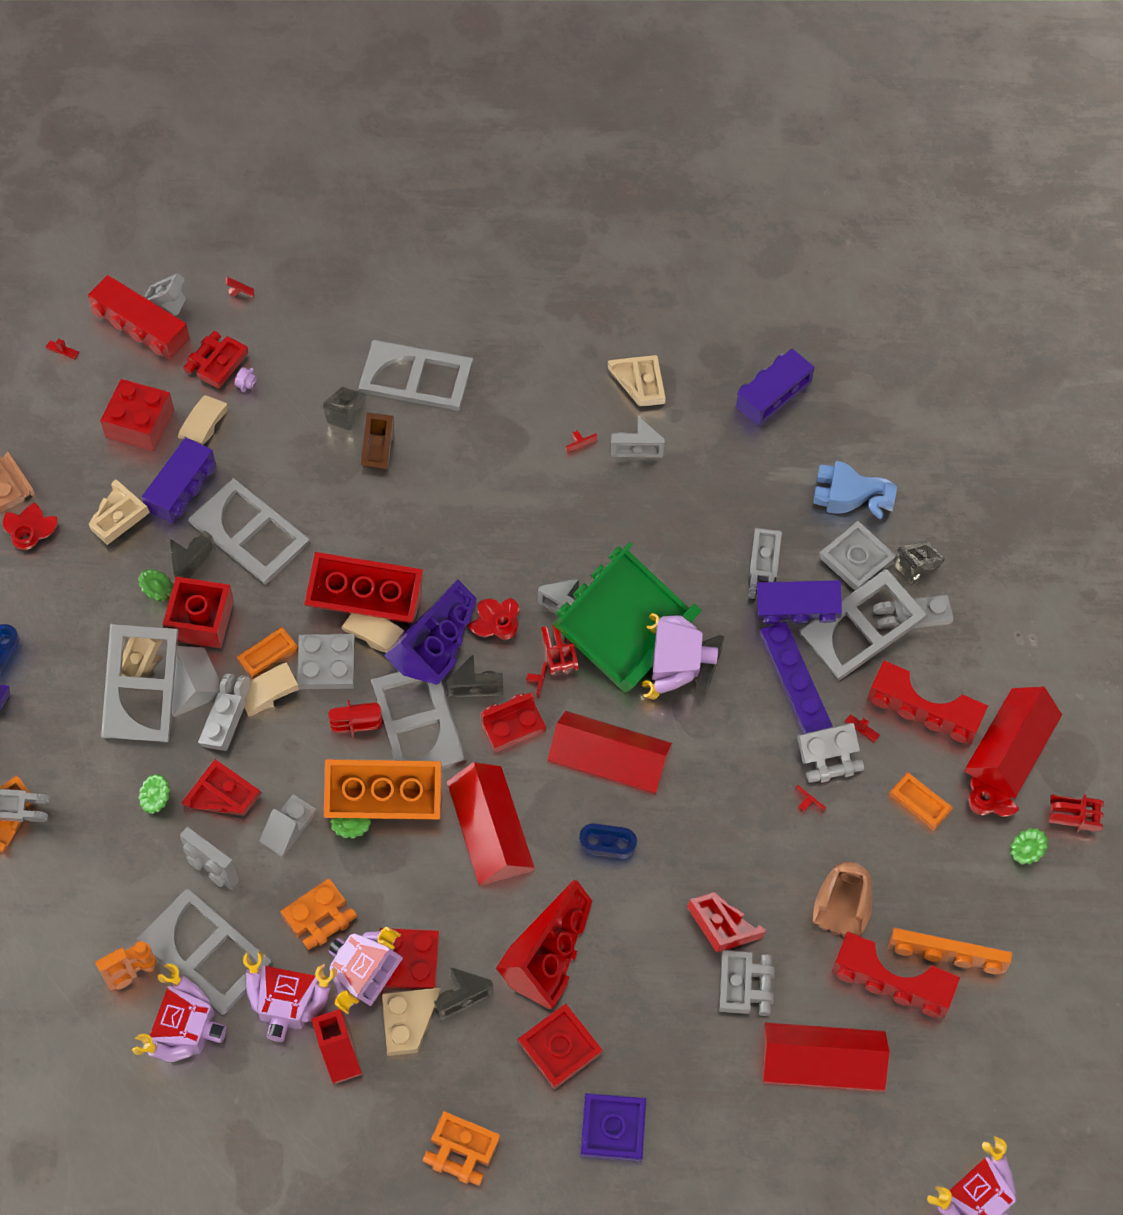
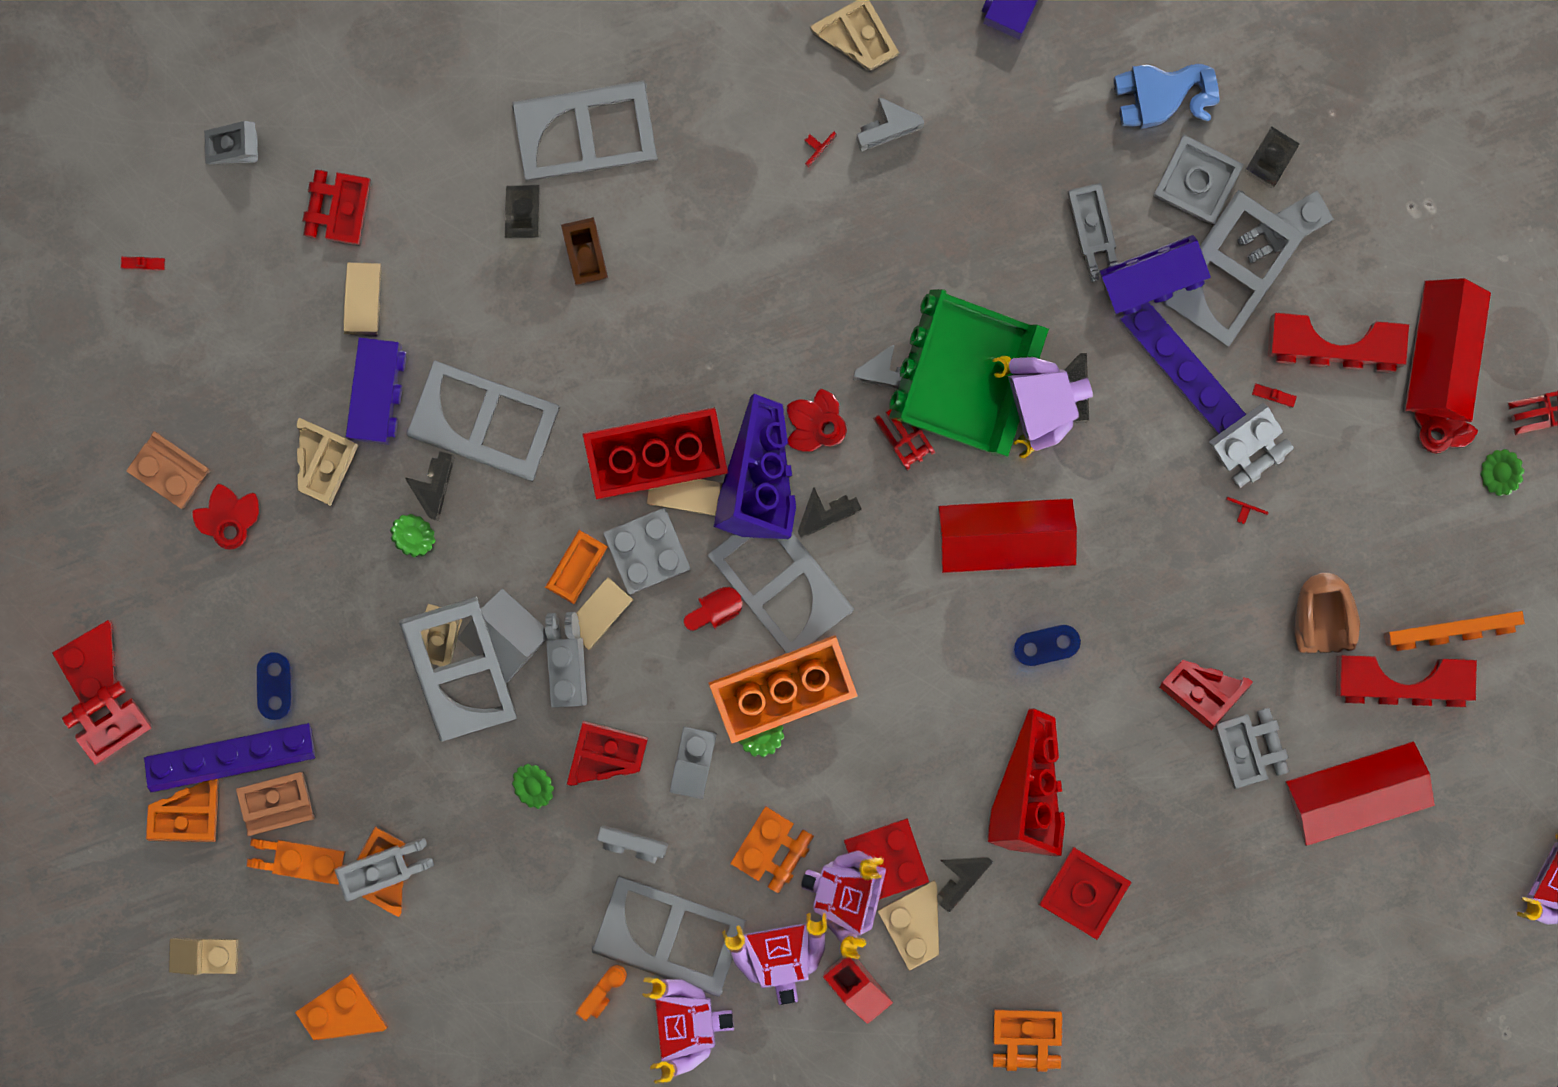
camera: 20 degrees left, 25 degrees up
red brick [88,275,190,359] -> none
red brick [100,379,174,451] -> none
red brick [162,577,234,648] -> none
red piece [226,276,254,297] -> none
lavender plate [235,367,257,392] -> none
red slope [447,762,535,886] -> none
red bracket [481,692,546,752] -> none
red piece [526,662,548,698] -> none
dark purple tile [580,1093,646,1162] -> none
orange tile [889,772,953,831] -> none

